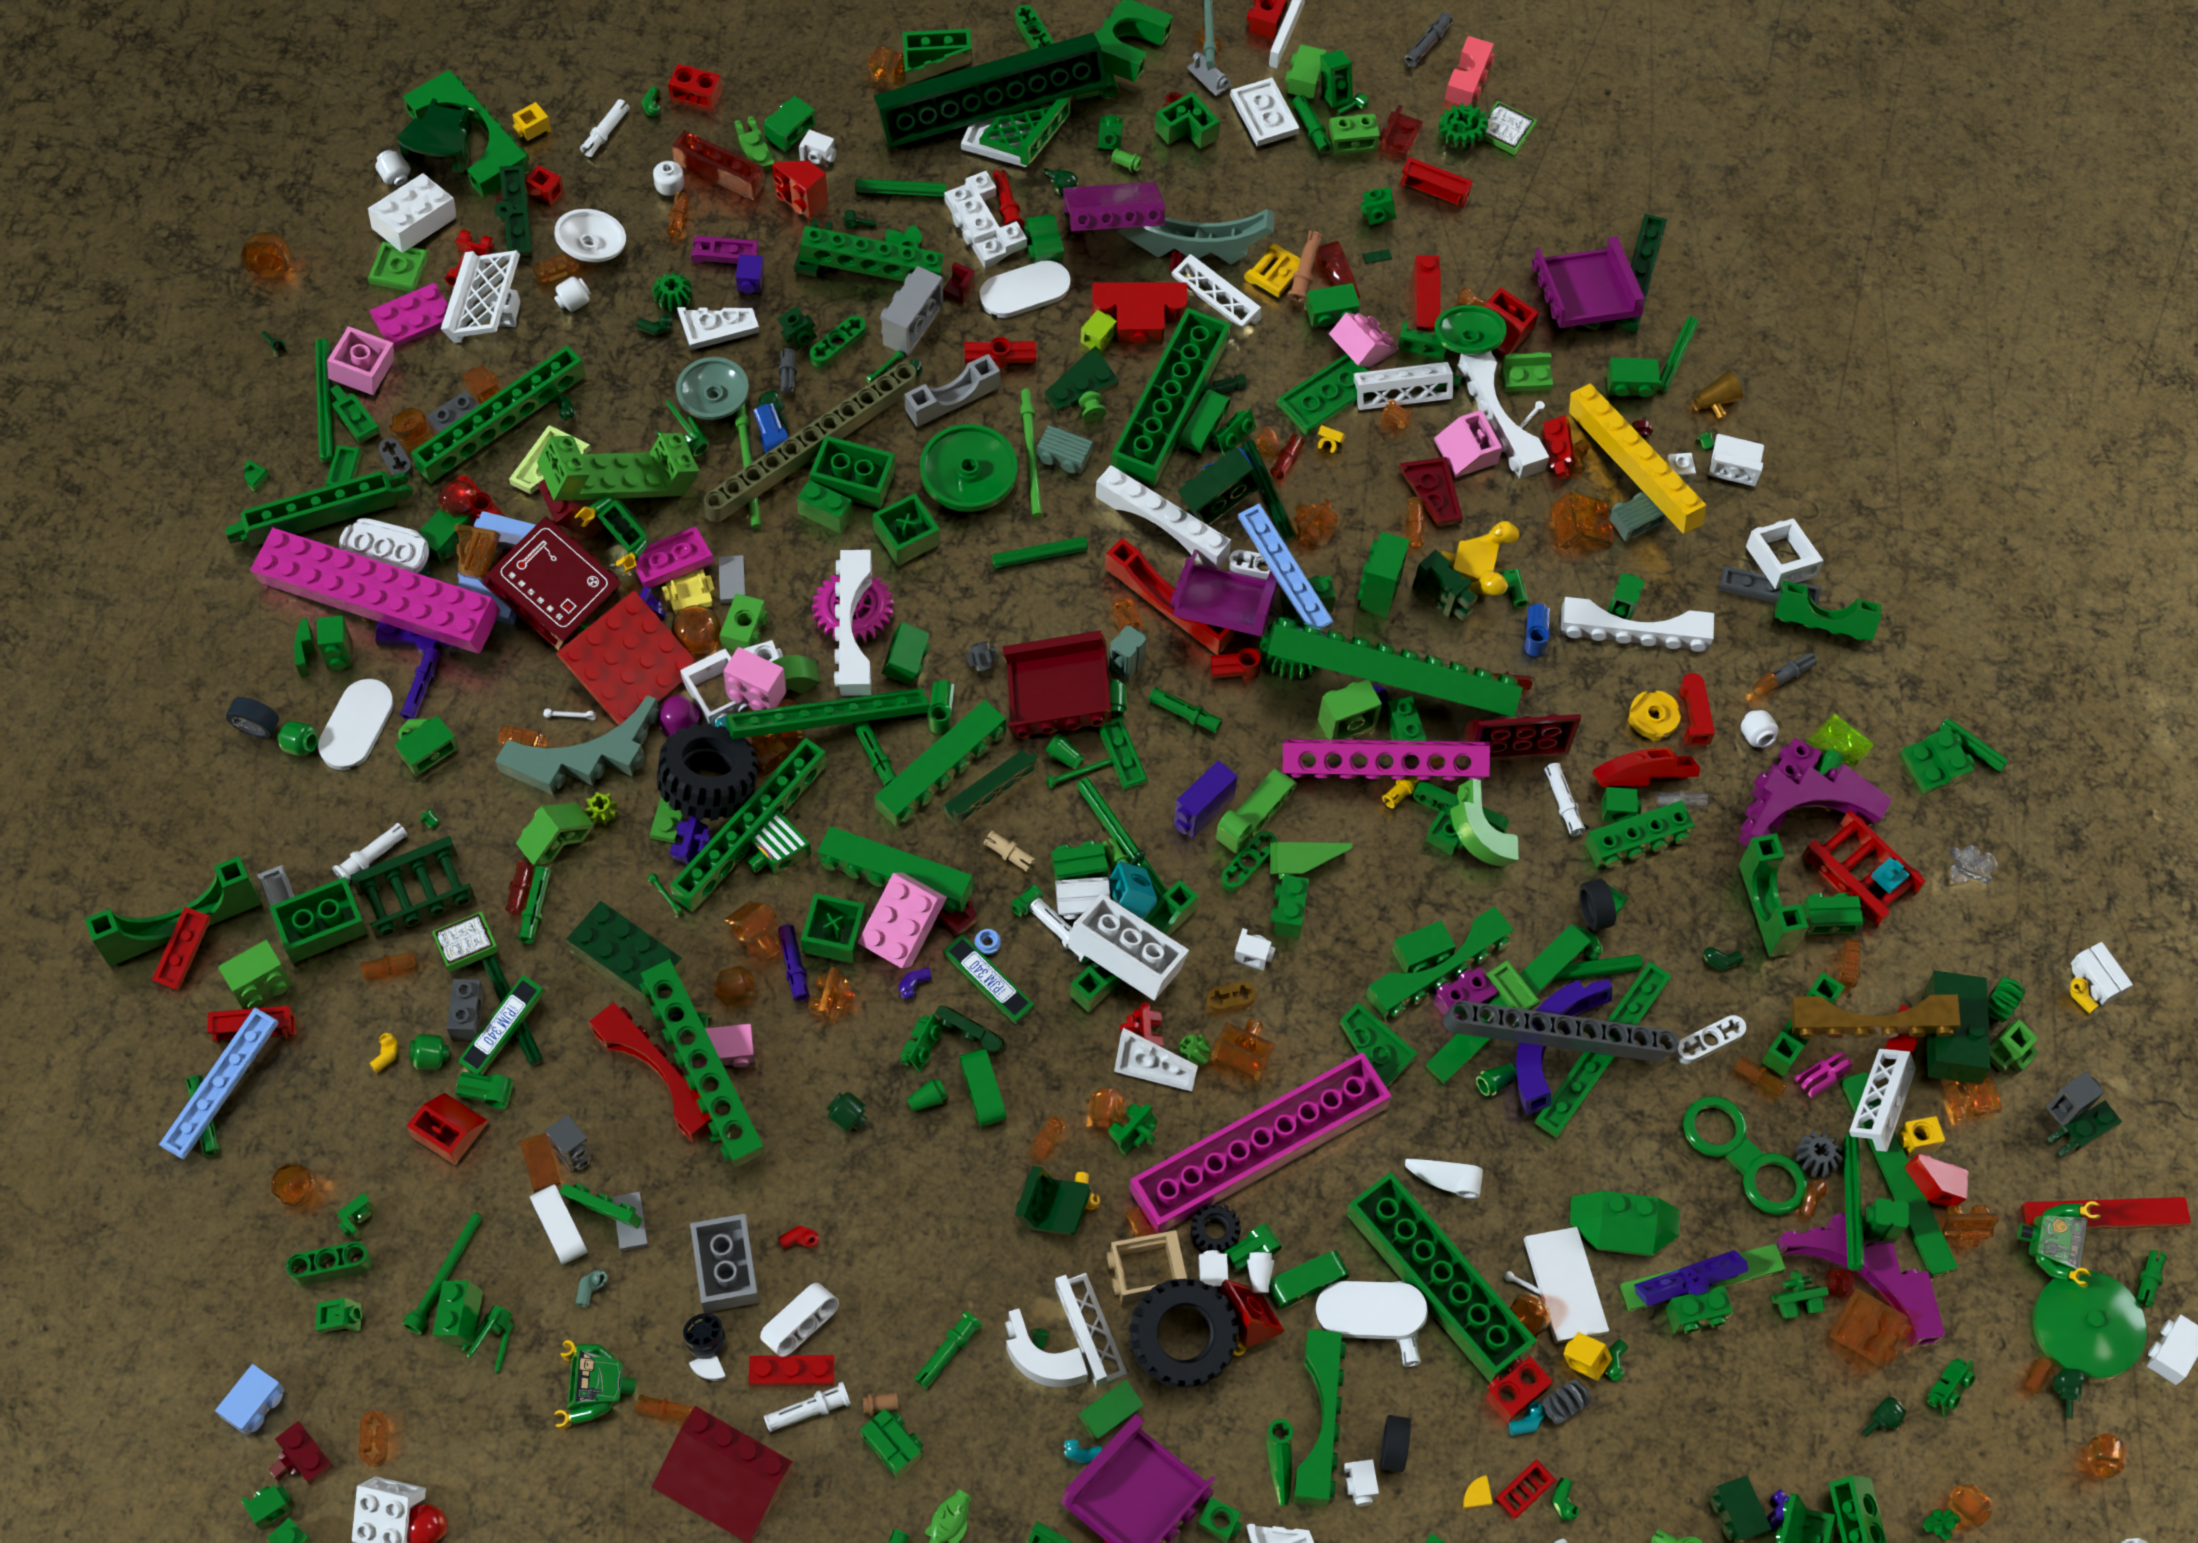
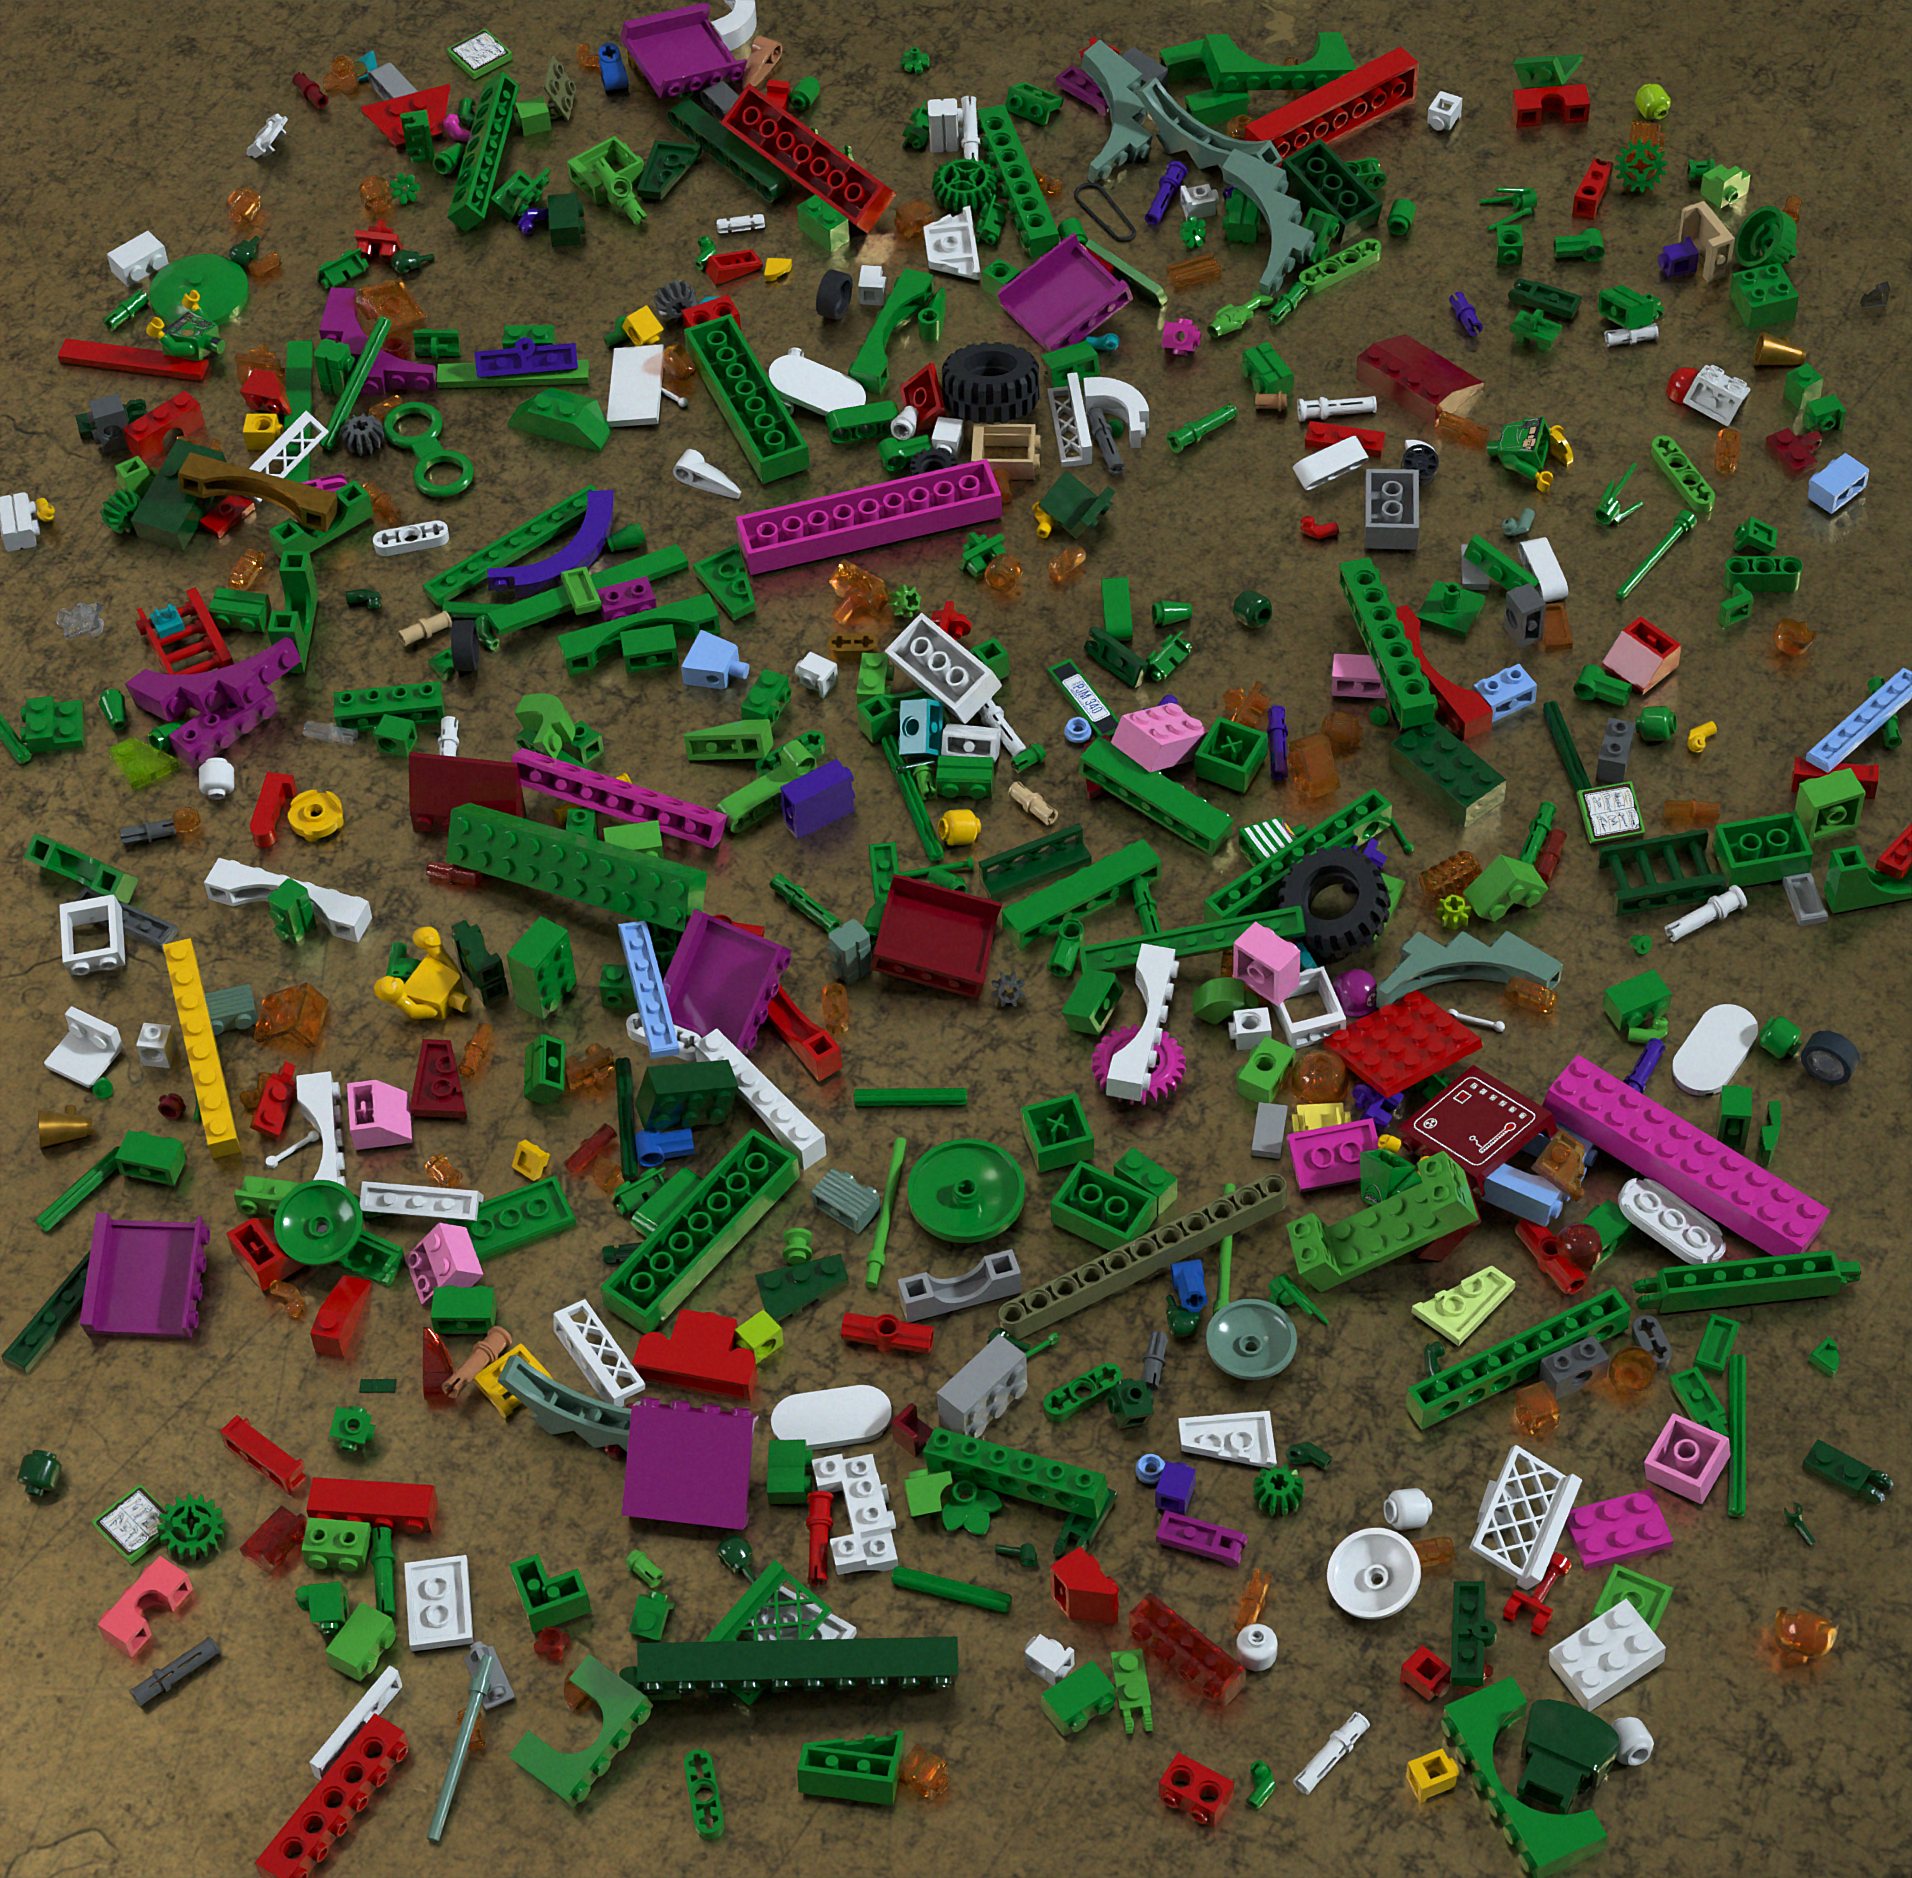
camera: 160 degrees left, 10 degrees down
green brick [433,1280,483,1345] -> none
tile [457,974,546,1075] -> none
white wing [1114,1028,1198,1091] -> none
dark grey beam [1443,1001,1679,1062] -> none
blue piece [1524,604,1550,657] -> none
red slope [1592,747,1700,788] -> none
none -> dark green head [17,1450,61,1497]
none -> green cone [99,689,127,730]
none -> red arch [123,390,205,462]
none -> red brick [306,1477,438,1534]
none -> red hips [354,220,403,261]
none -> tan pin [397,611,452,647]
none -> green brick [524,1034,565,1105]
none -> clear orange tile [564,1670,590,1715]
none -> light blue torso [681,630,749,689]
none -> bright green brick [856,653,894,705]
none -> bright green brick [902,1469,952,1516]
none -> yellow head [938,809,981,846]
none -> dark grey pin [1087,408,1125,475]
none -> light blue plate [1135,1454,1165,1484]
none -> dark pink brick [1161,318,1201,355]
none -> green tile [1416,580,1486,640]
none -> clear orange piece [1419,850,1482,902]
none -> light blue brick [1473,664,1537,723]
none -> yellow tile [1548,430,1573,466]
none -> bright green beam [1651,435,1715,513]
none -> dark green hinge [1802,1439,1894,1505]

